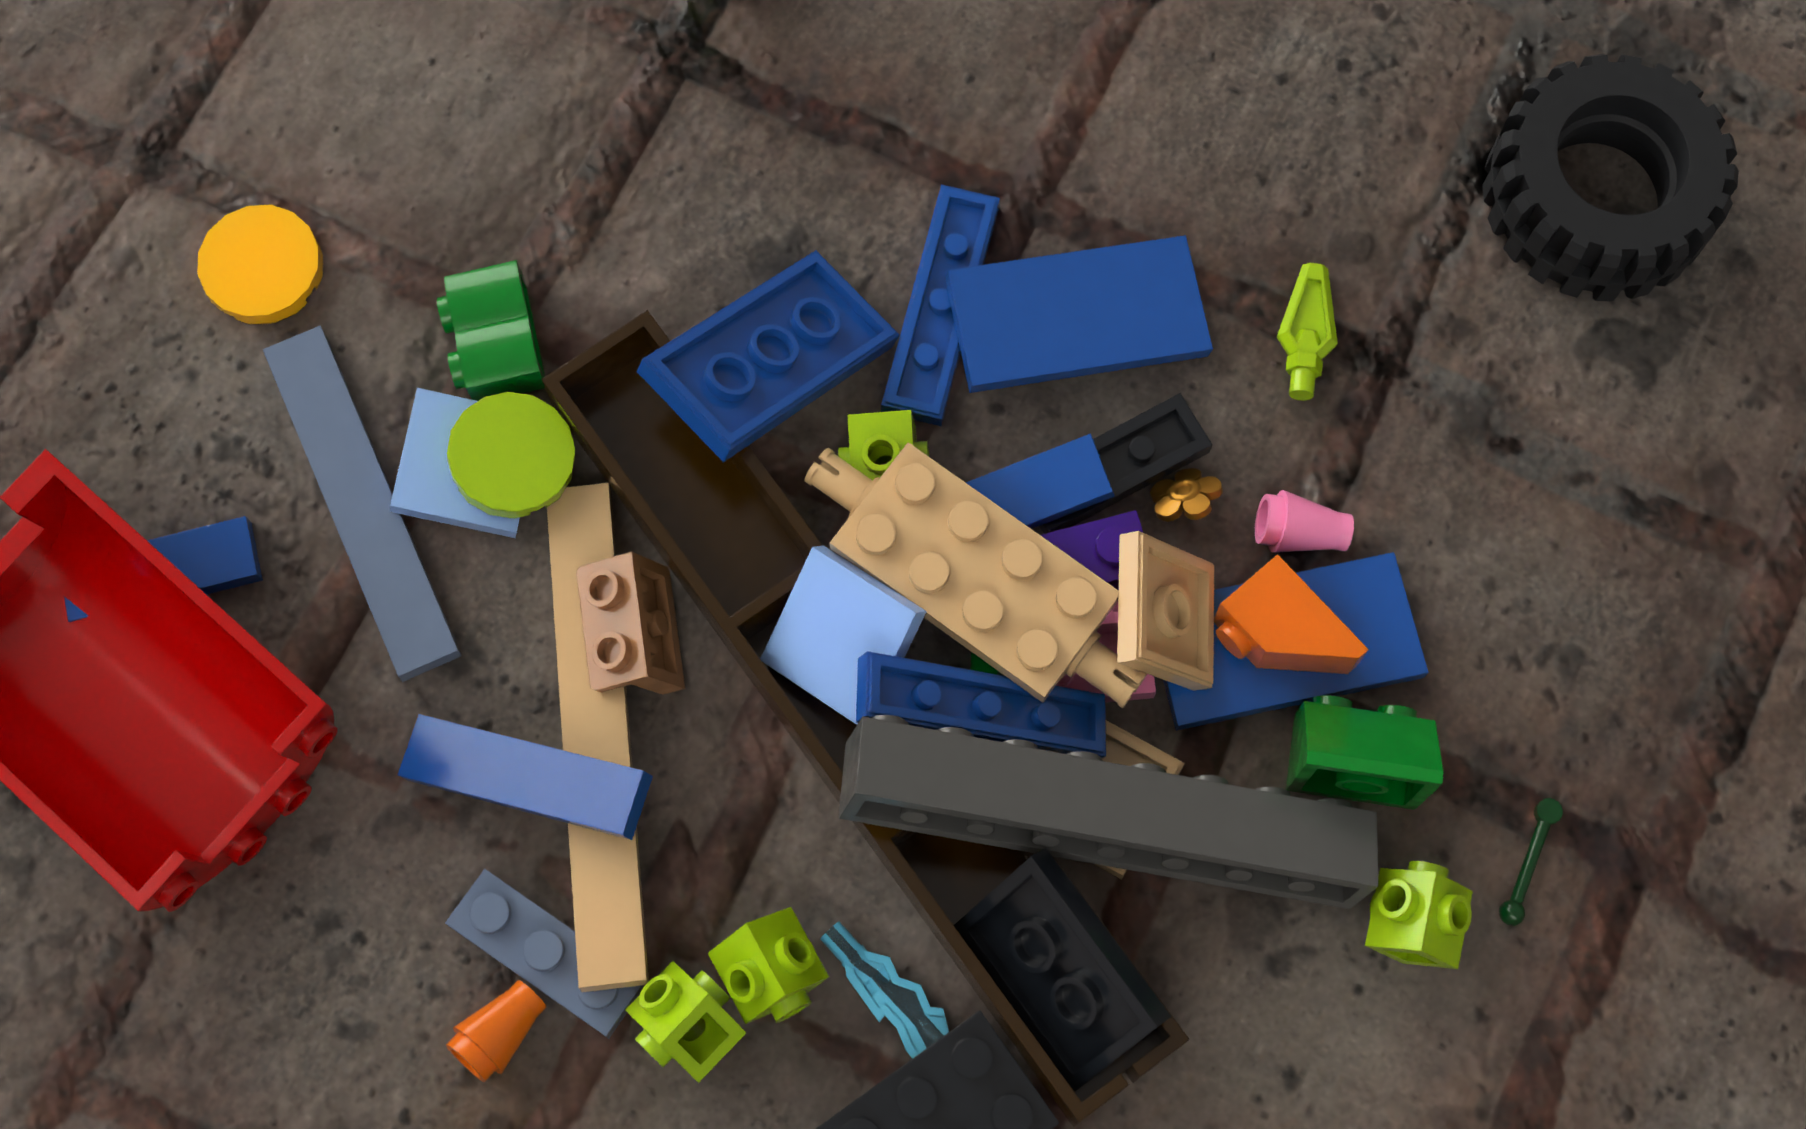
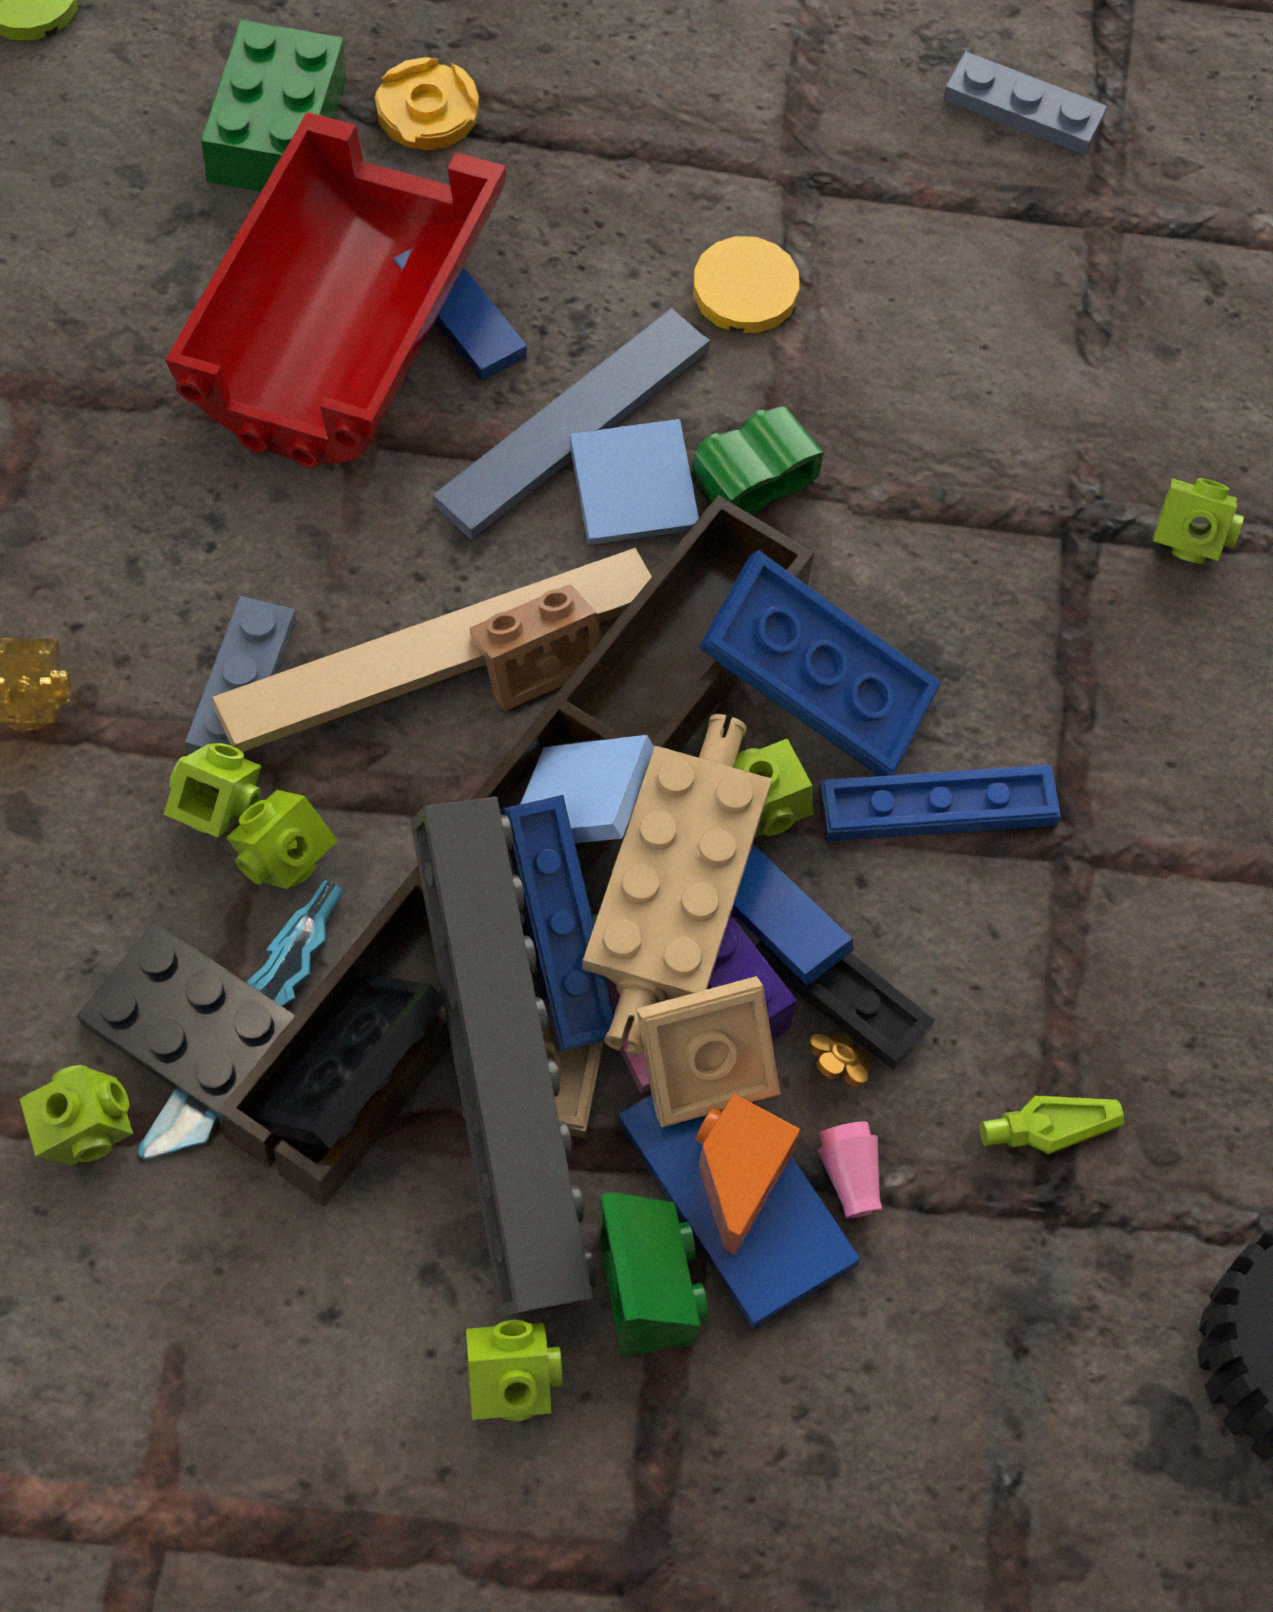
camera: 65 degrees right, 10 degrees down
tile [397,714,653,840] -> none
orange cone [446,980,547,1082] -> none
lime tile [447,392,576,519] -> none
blue tile [945,235,1213,393] -> none
dark green hinge [1499,798,1563,926] -> none

